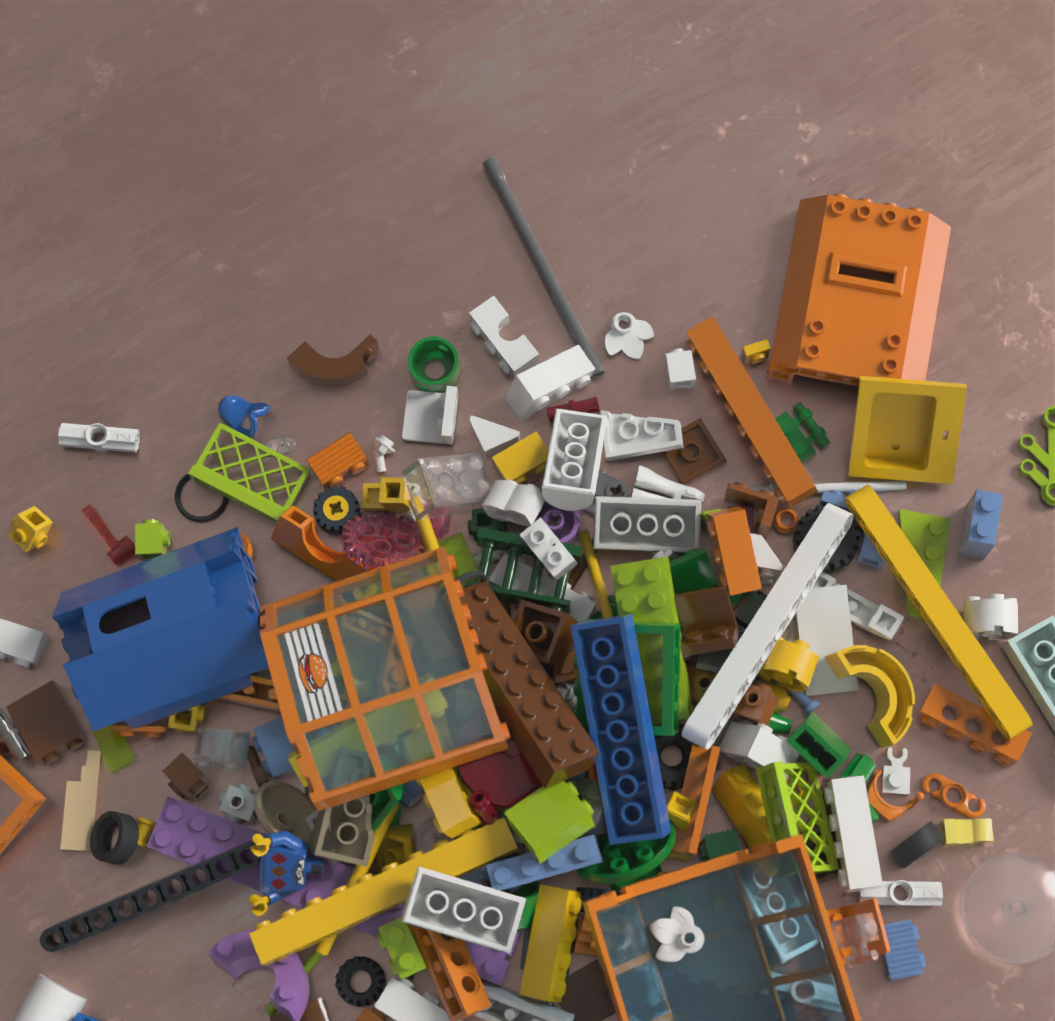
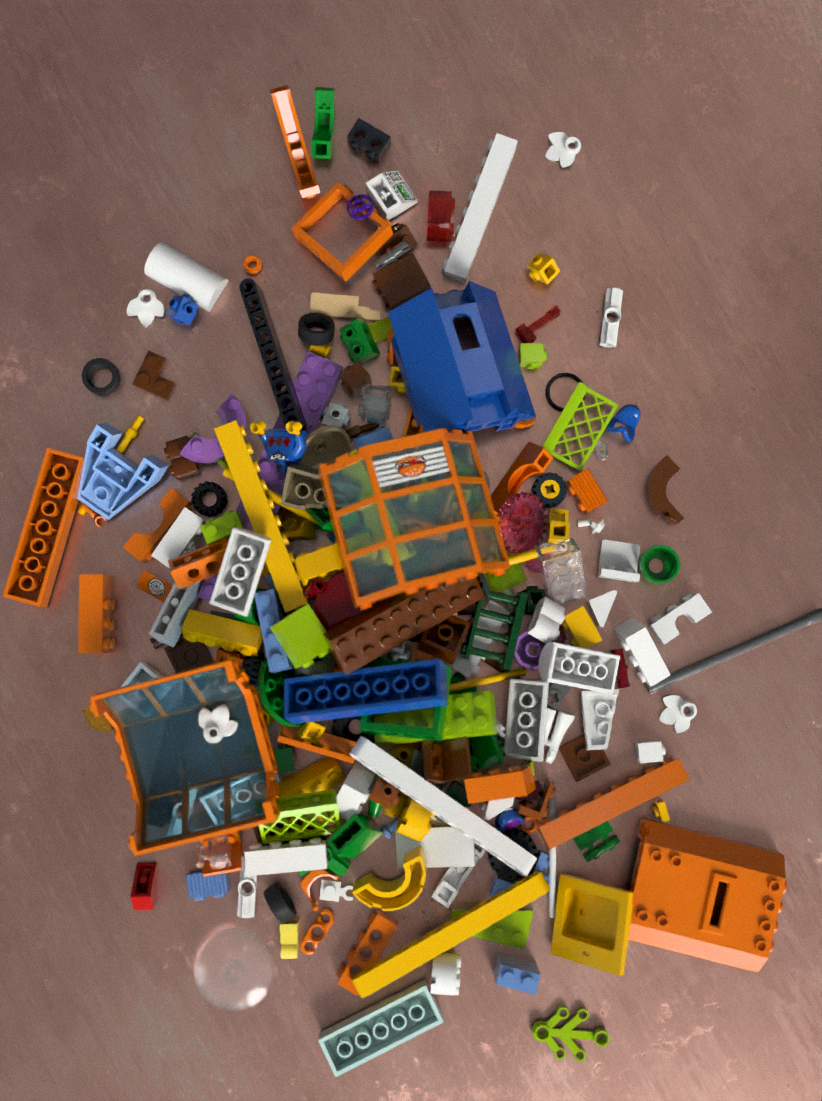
camera: 90 degrees right, 10 degrees up
white window [520,518,578,580] -> none
none -> orange plate [243,255,262,274]
none -> green brick [339,318,380,364]
none -> blue piece [495,807,525,833]

